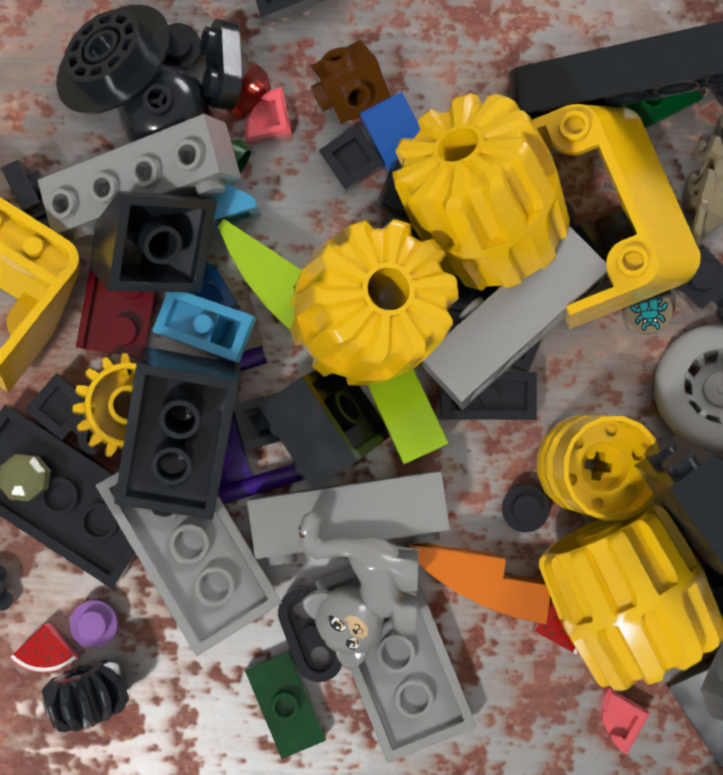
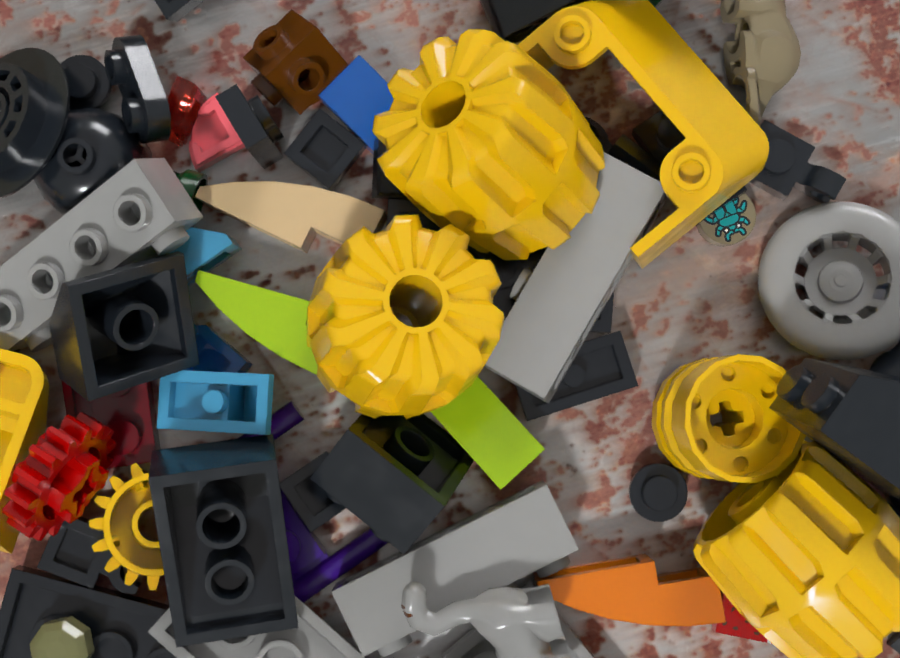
camera: 20 degrees left, 0 degrees up
none -> red gear [2,412,116,541]
none -> tan slope [195,181,387,253]
none -> black plate [215,84,284,169]

